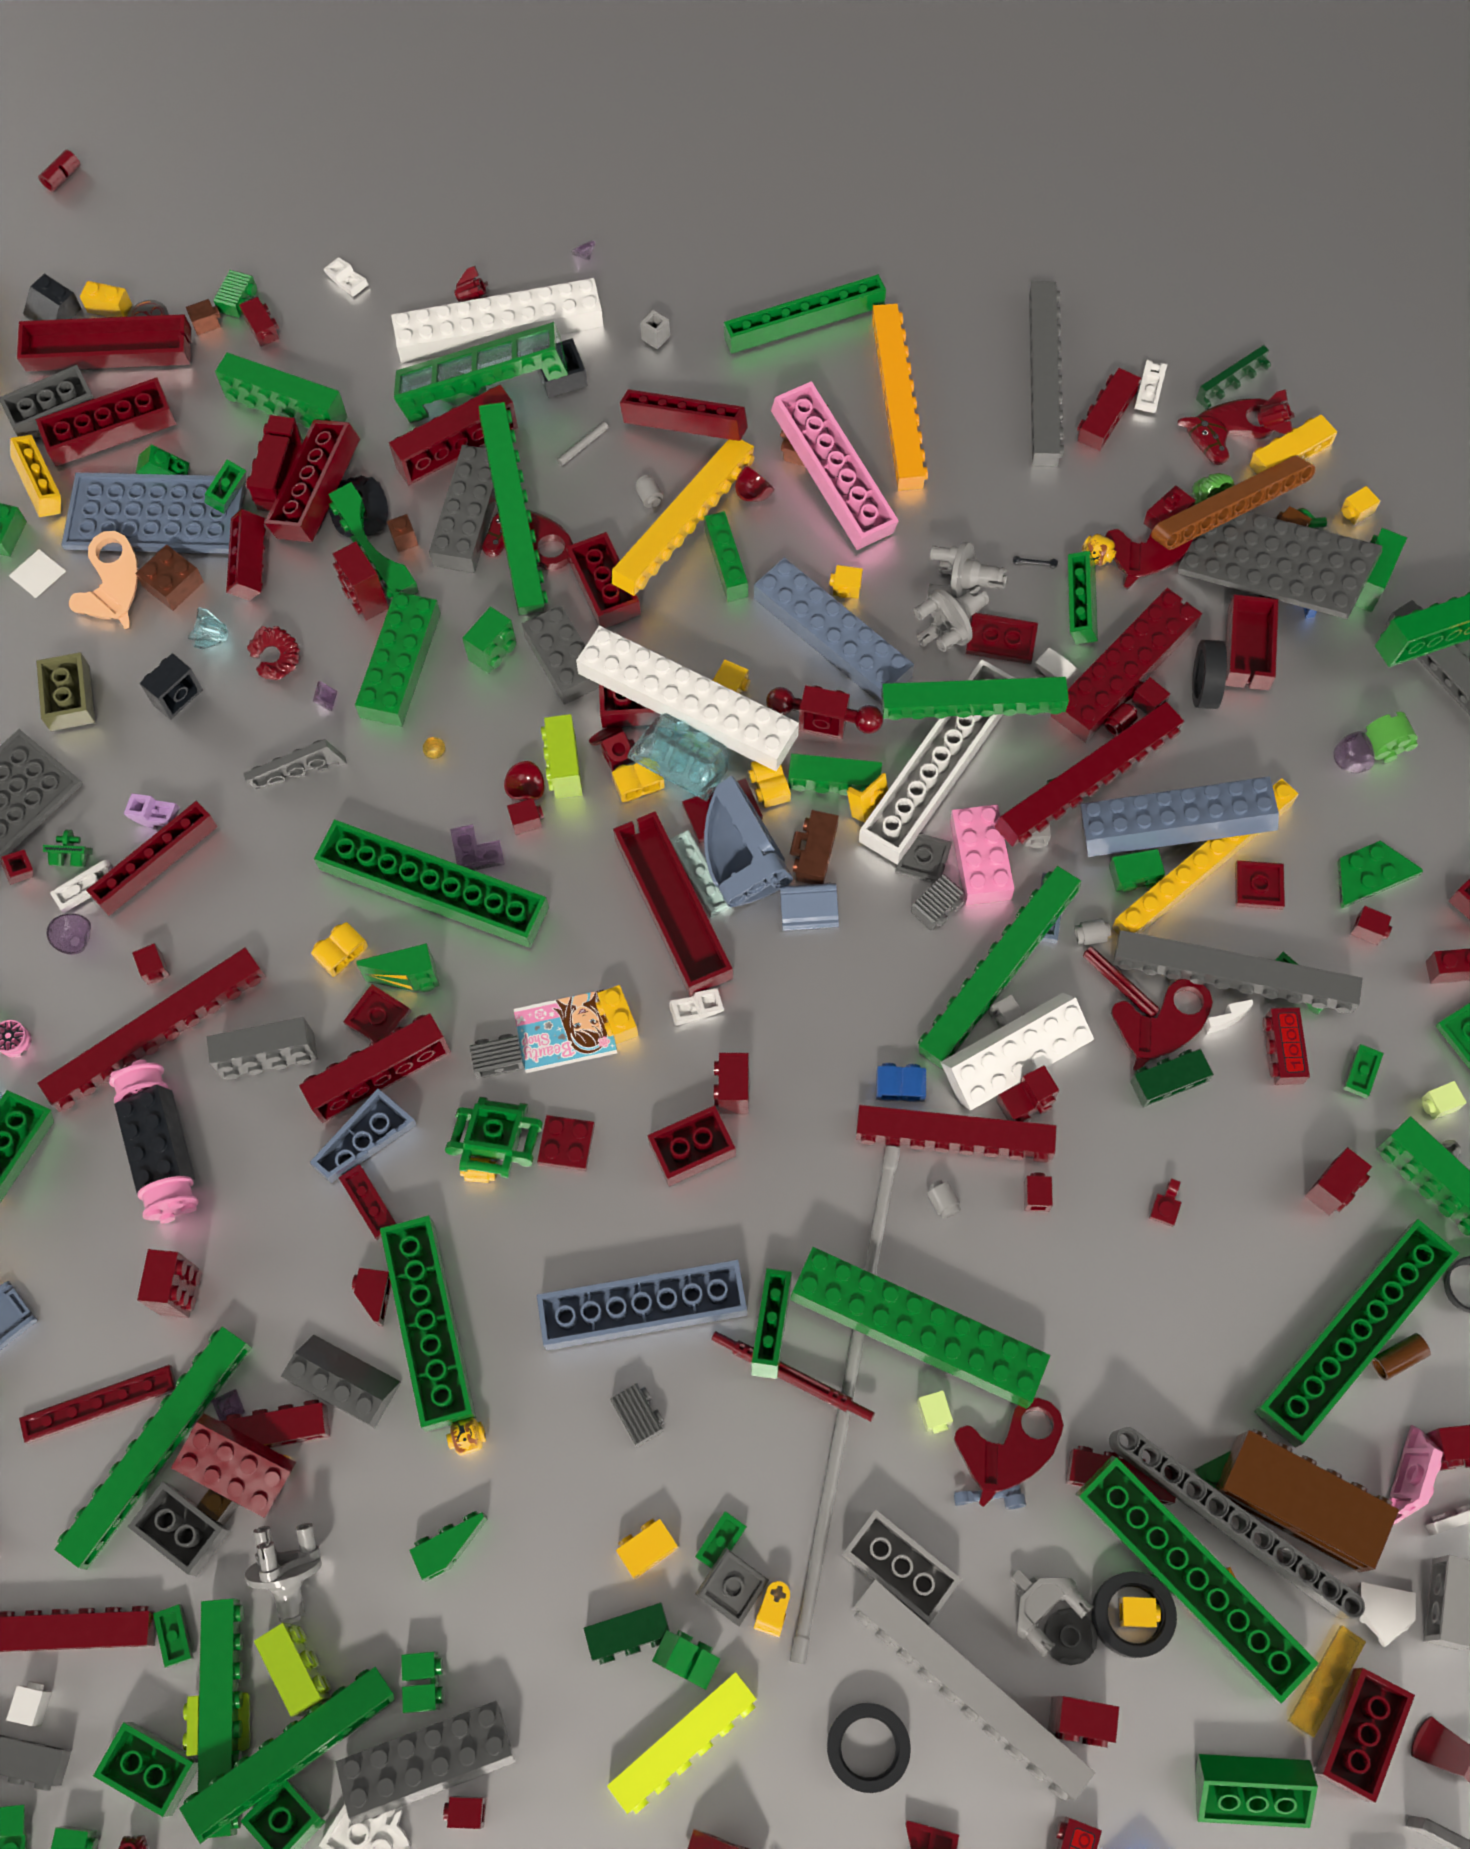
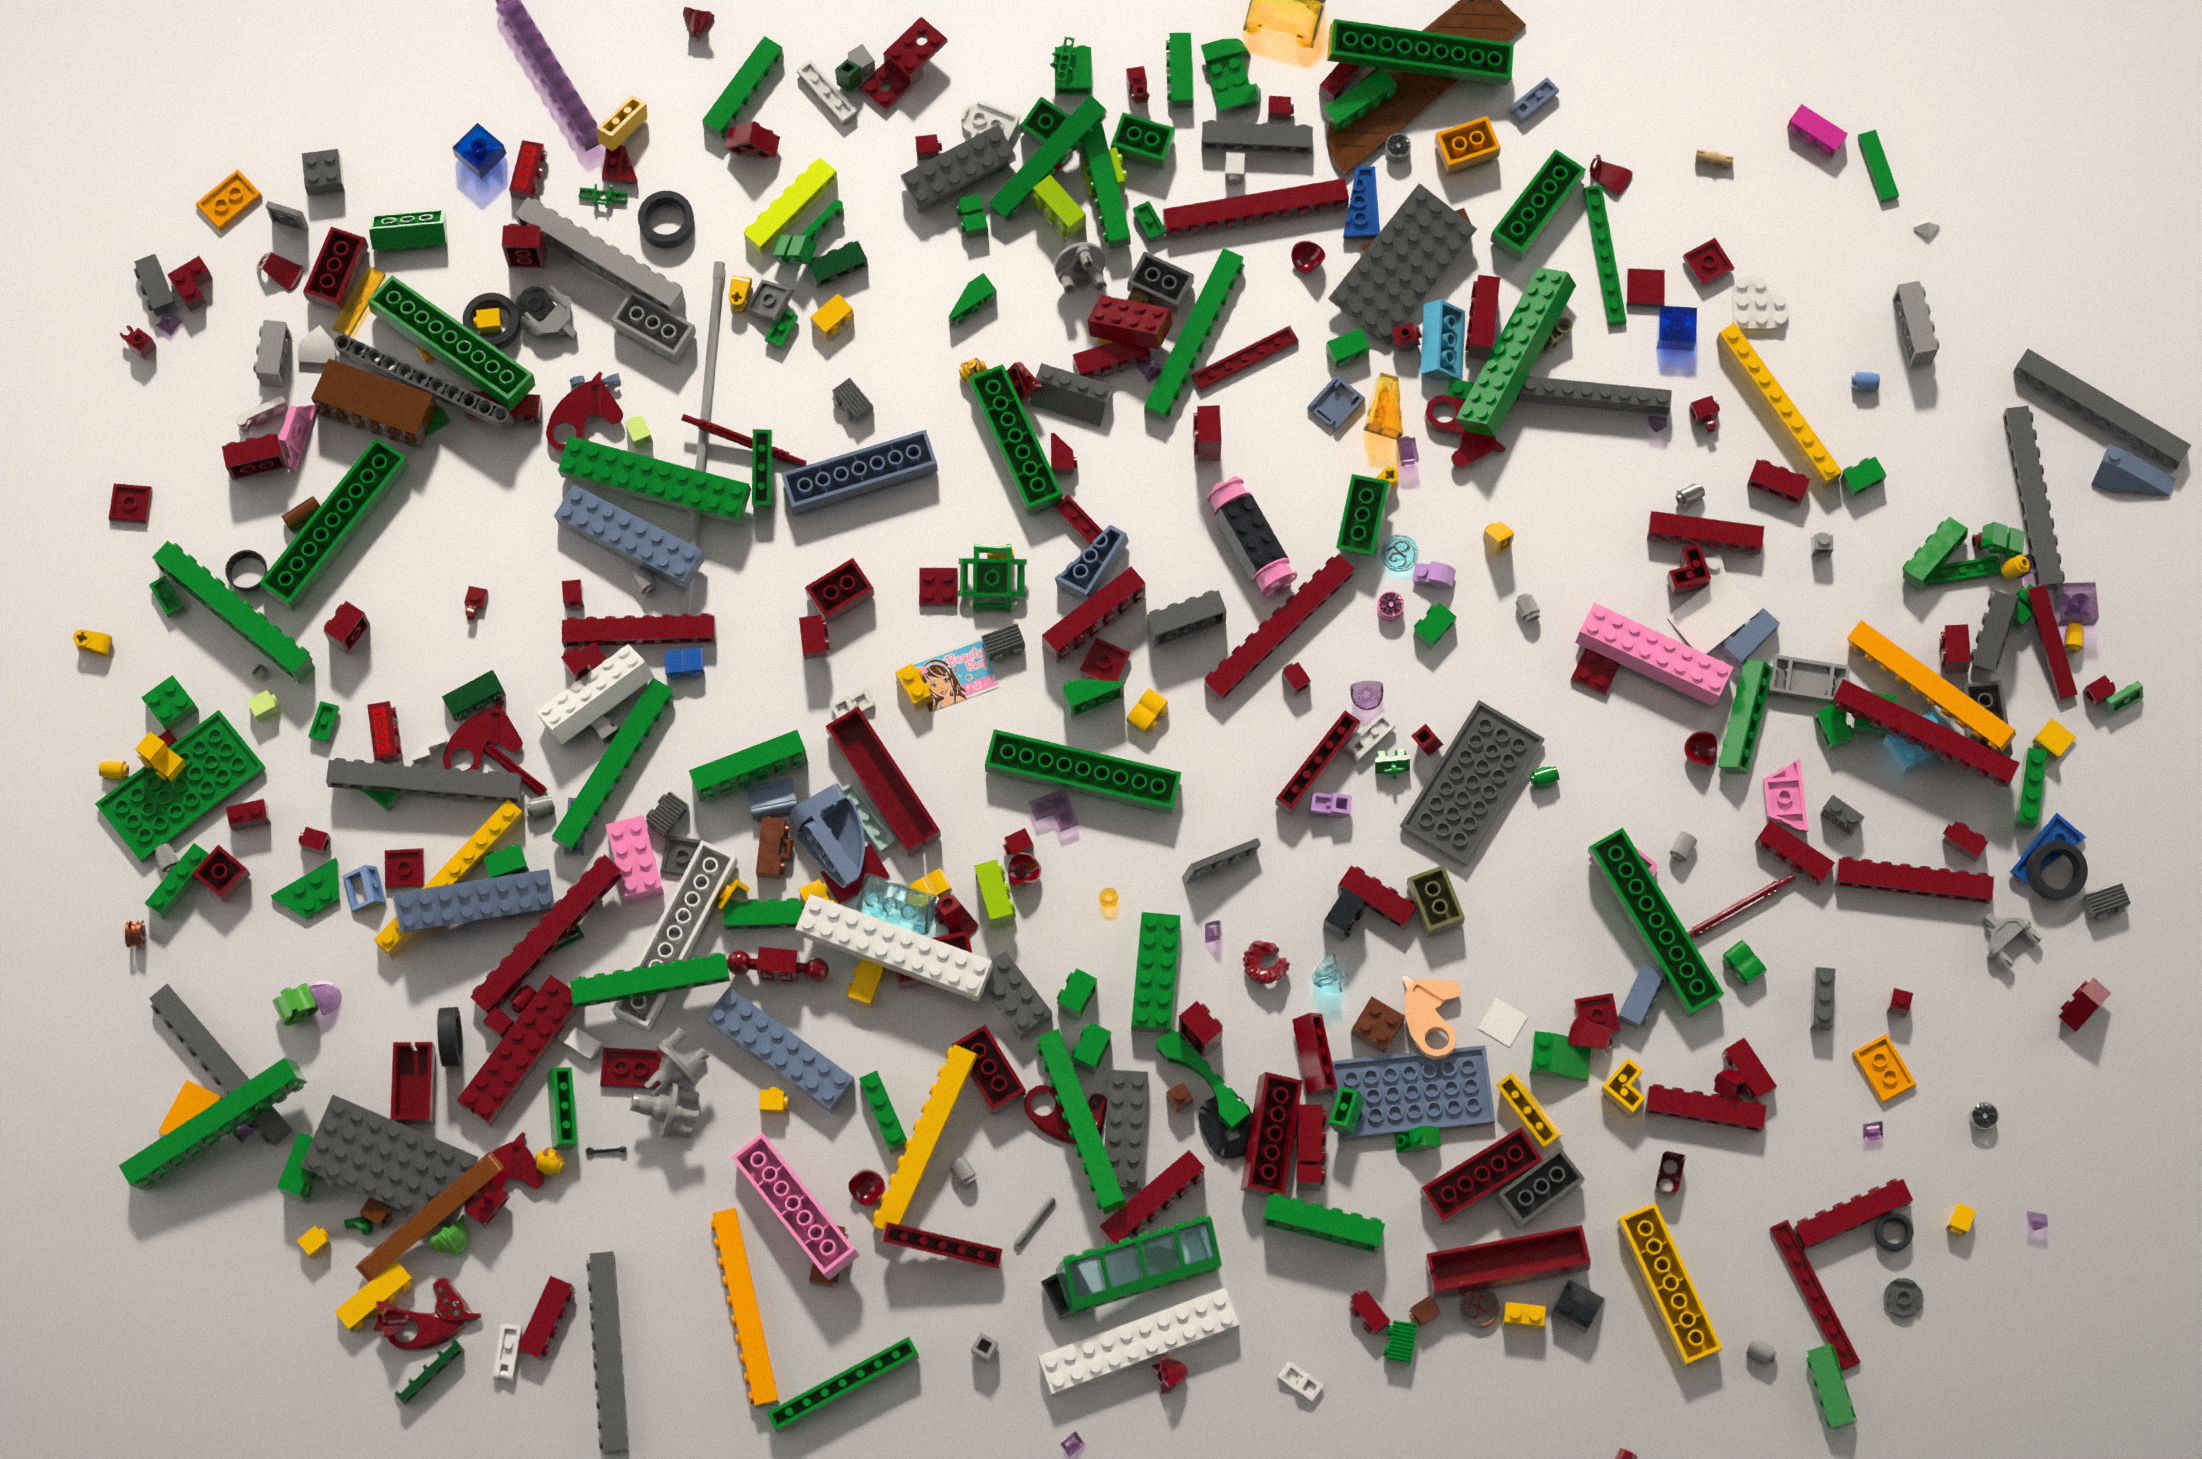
camera: 170 degrees right, 5 degrees up
none -> medium blue tile [343,865,386,913]
none -> sand blue brick [554,484,706,589]
none -> green piece [578,184,628,208]
none -> green brick [689,730,808,802]
none -> green plate [802,200,844,242]
none -> dark red wing [1006,362,1042,404]
none -> green brick [1071,1022,1111,1075]
none -> dark red brick [1338,865,1417,930]

